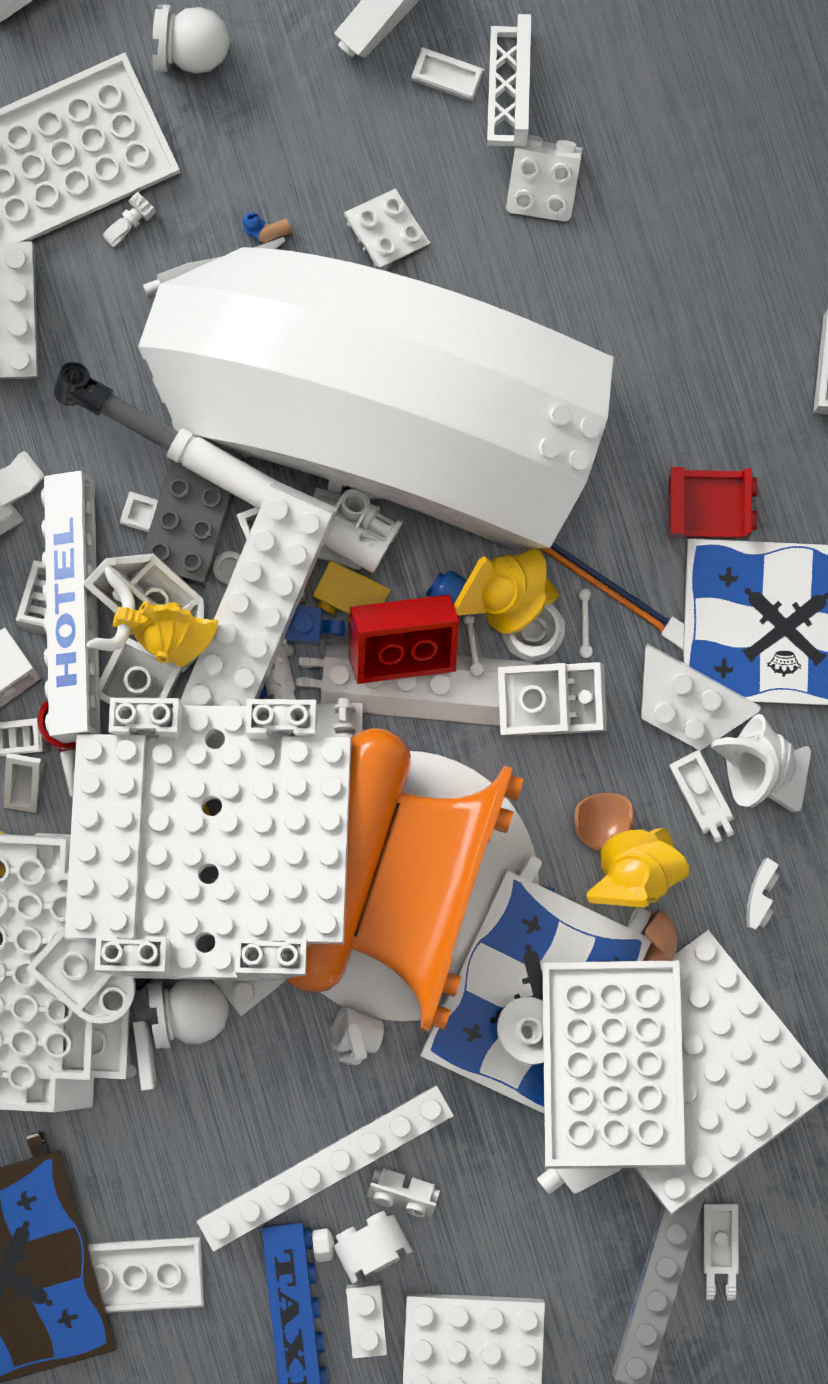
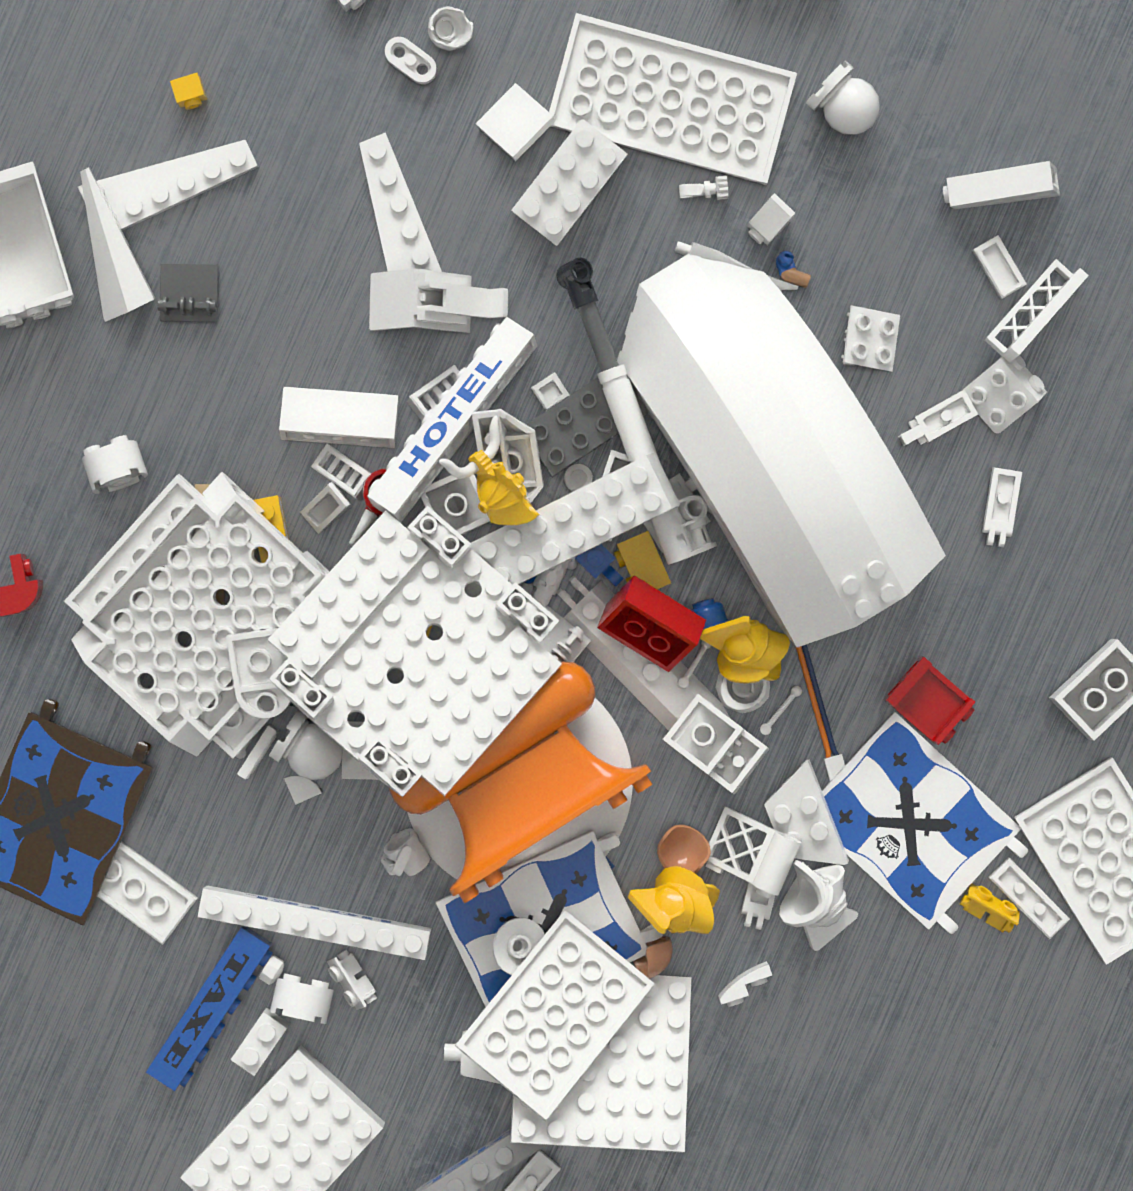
camera: 35 degrees right, 5 degrees up
none -> white tile [284,776,323,805]
none -> white piece [705,807,801,898]
none -> white slope [747,193,795,246]
none -> white hinge [898,390,978,446]
none -> white hinge [982,467,1022,548]

